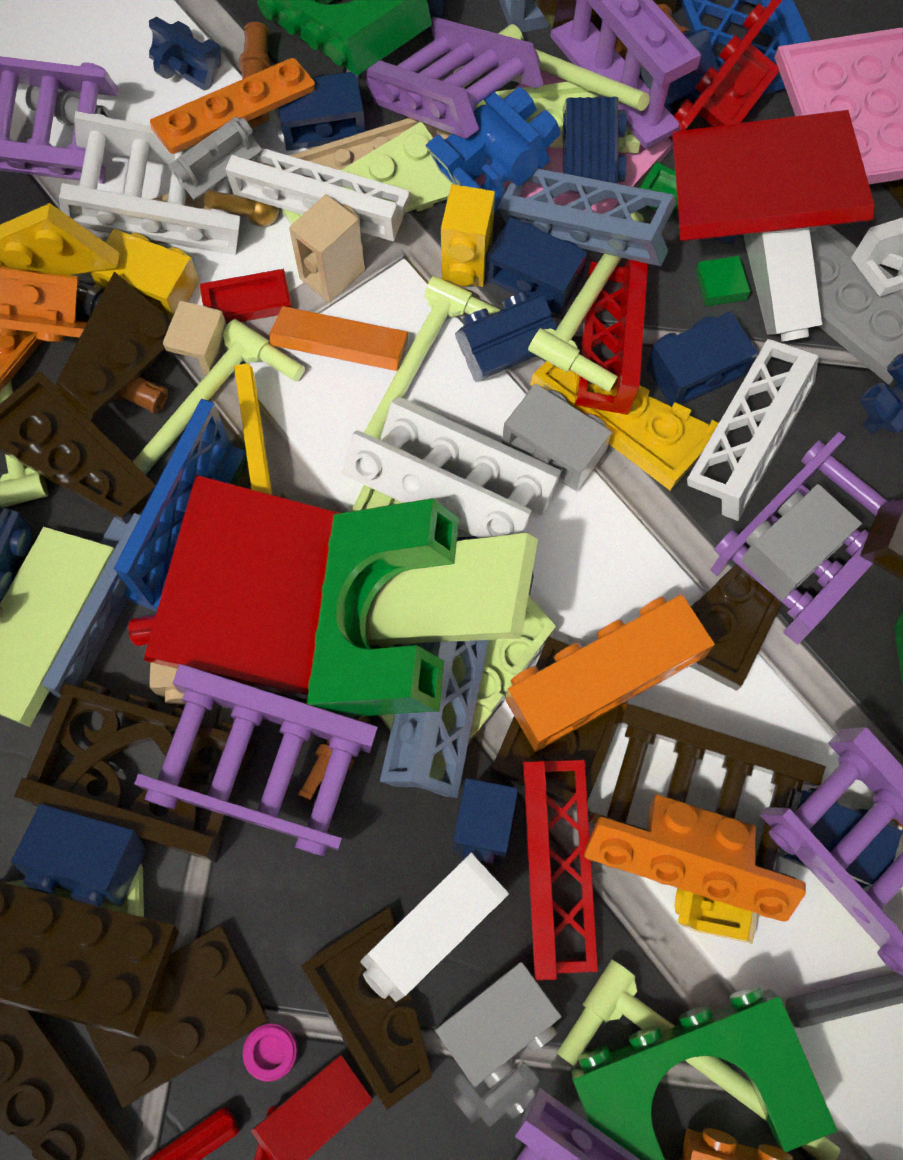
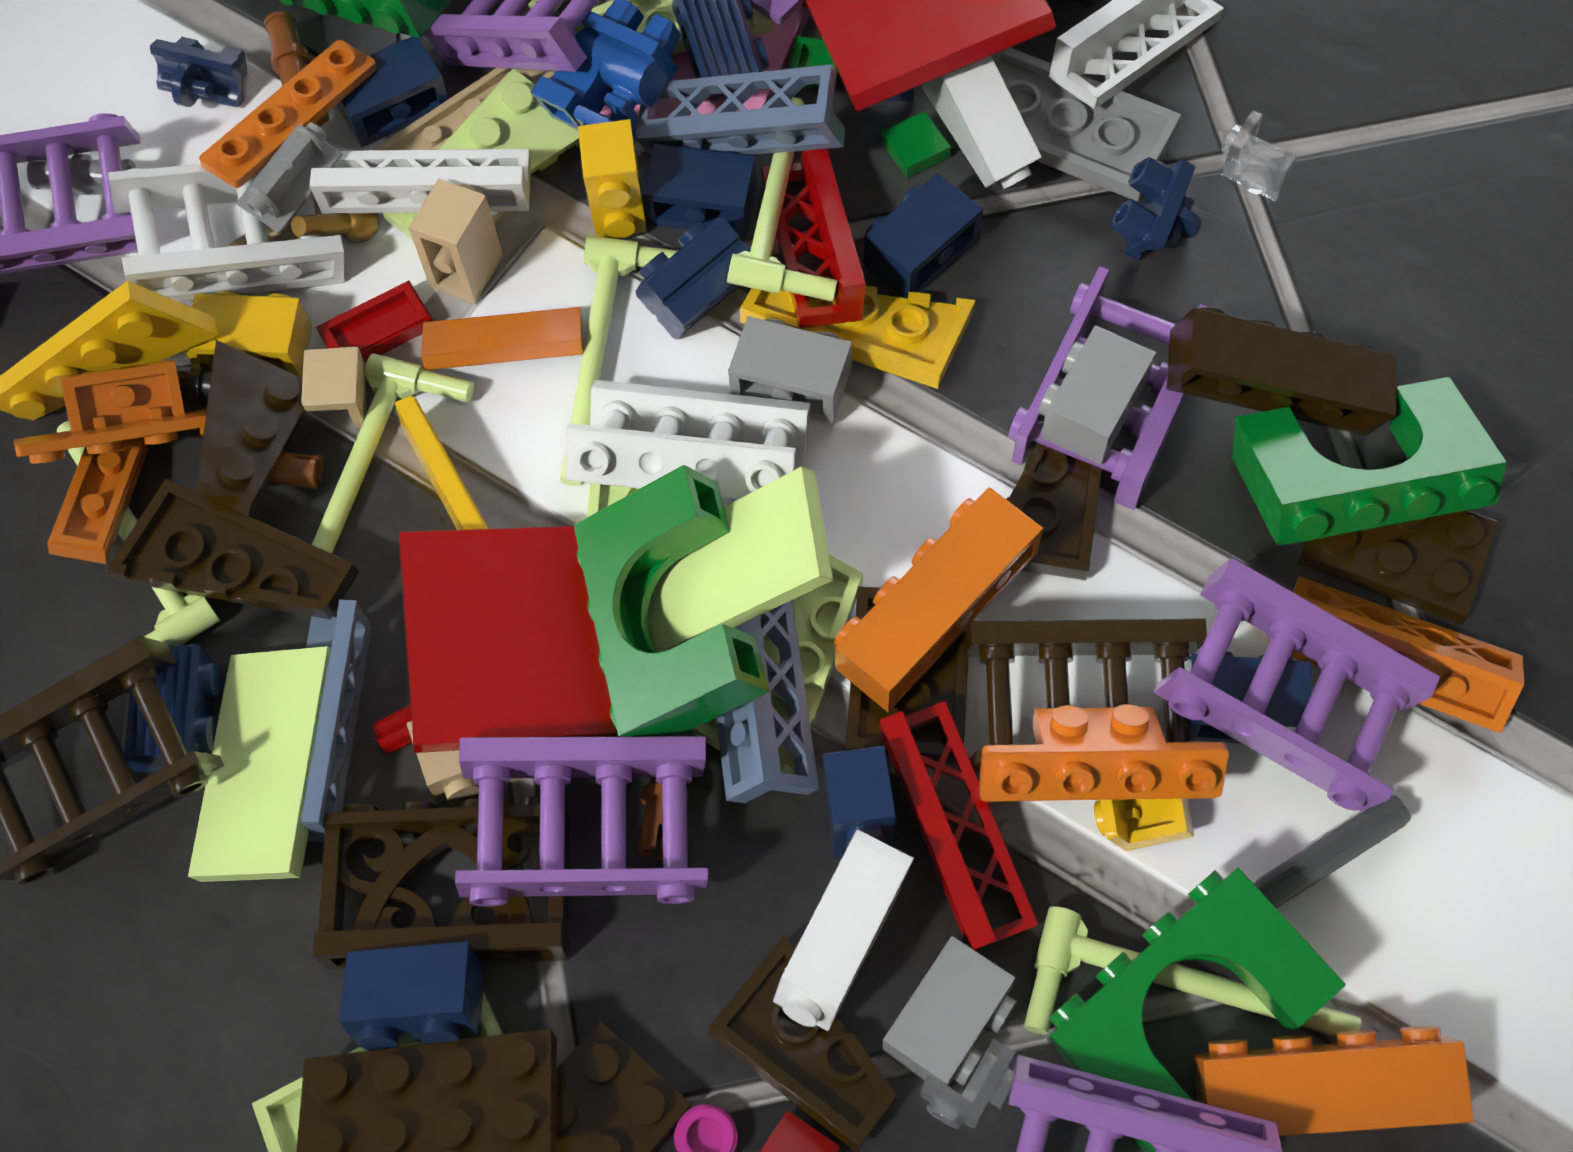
camera: 15 degrees left, 5 degrees down
blue fence [113,398,247,612] -> none
white fence [687,339,818,521] -> none

